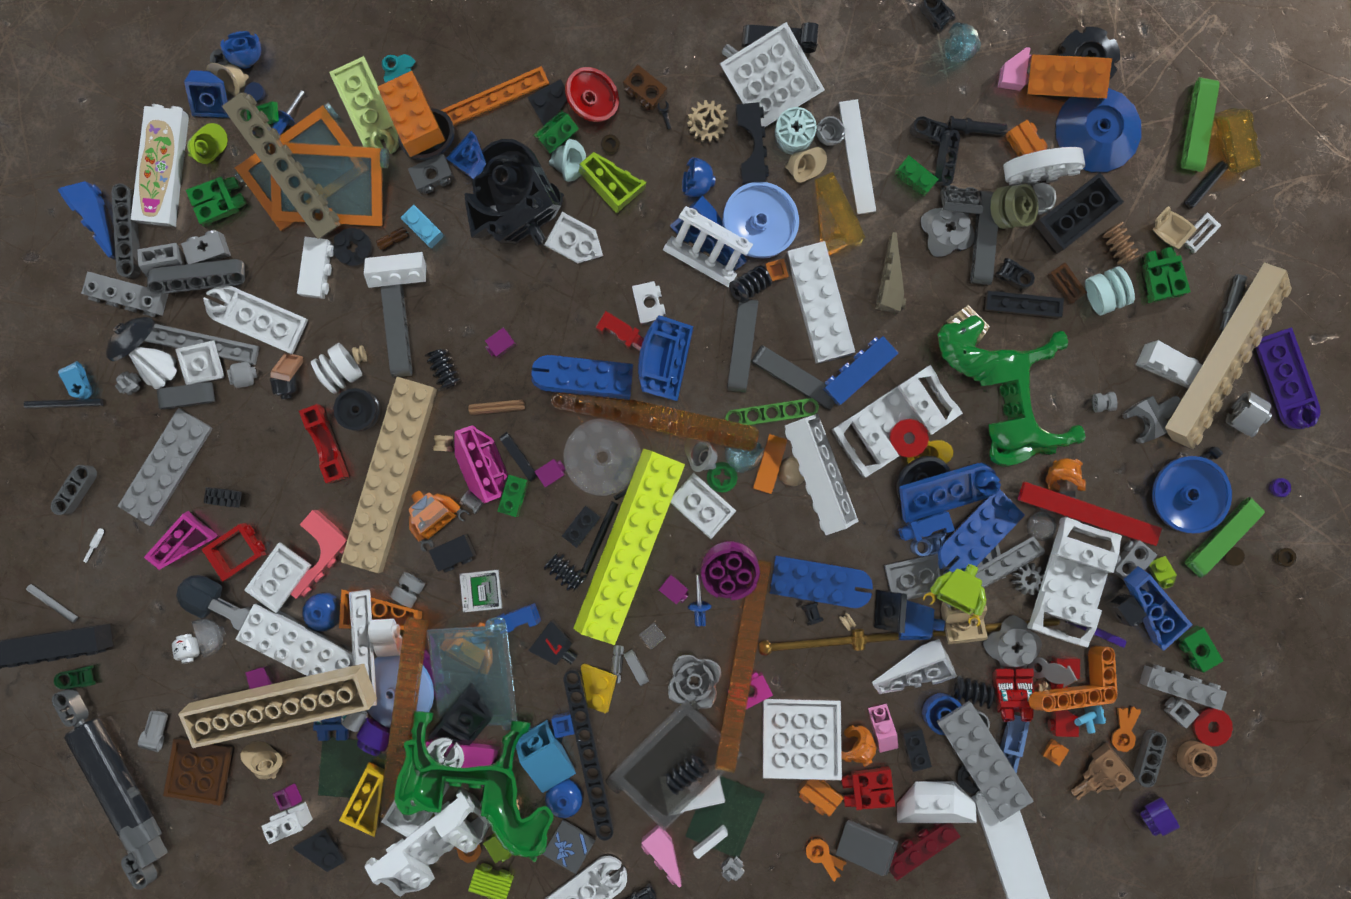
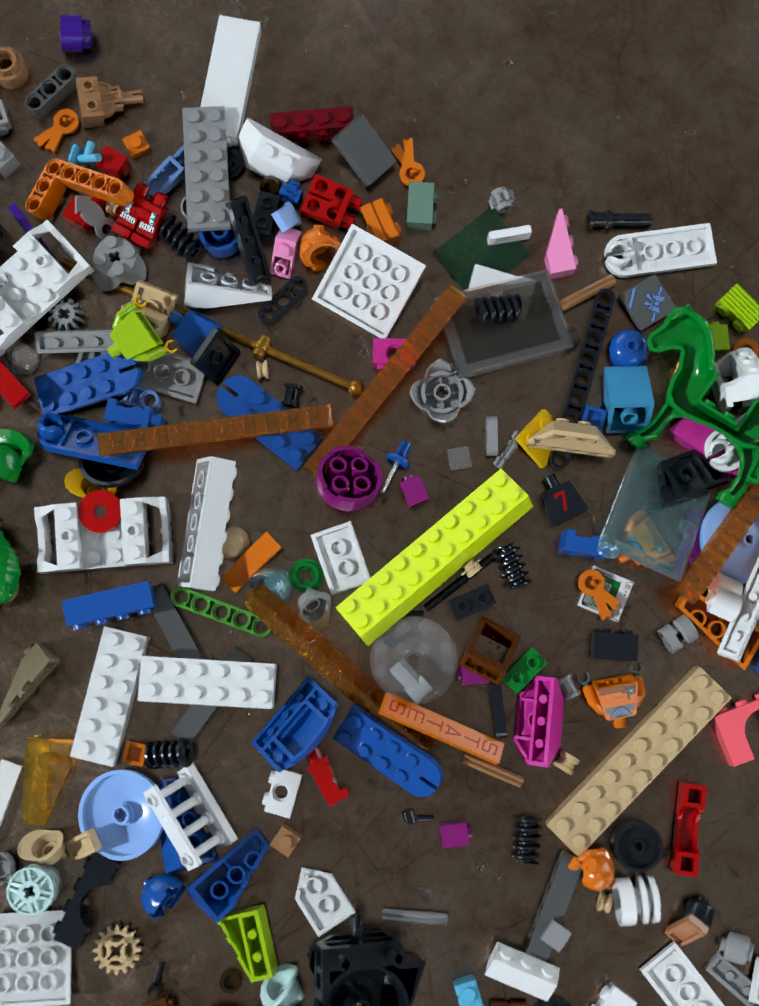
camera: 150 degrees left, 5 degrees down
none -> tan tile [64,827,103,863]
none -> clear orange beam [97,404,336,457]
none -> white brick [138,656,277,709]
none -> blue wedge [184,828,270,923]
none -> black plate [225,196,271,285]
none -> black beam [258,276,308,326]
none -> dark brown tile [259,175,281,195]
none -> medium nougat brick [270,823,302,857]
none -> light blue tile [271,201,302,233]
none -> blue gear [278,179,304,205]
none -> orange tile [379,692,505,765]
none -> light grey axle [382,909,448,926]
none -> light grey piece [389,658,433,704]
none -> black hand [402,810,434,824]
none -> sand green brick [406,182,438,230]
none -> reddish brown window [459,616,521,685]
none -> tan plate [461,558,482,578]
none -> tan wedge [526,418,616,458]
none -> light grey tile [540,919,572,952]
none -> medium nougat axle [558,274,617,312]
none -> orange helmet [568,847,616,892]
none -> orange piece [578,569,621,621]

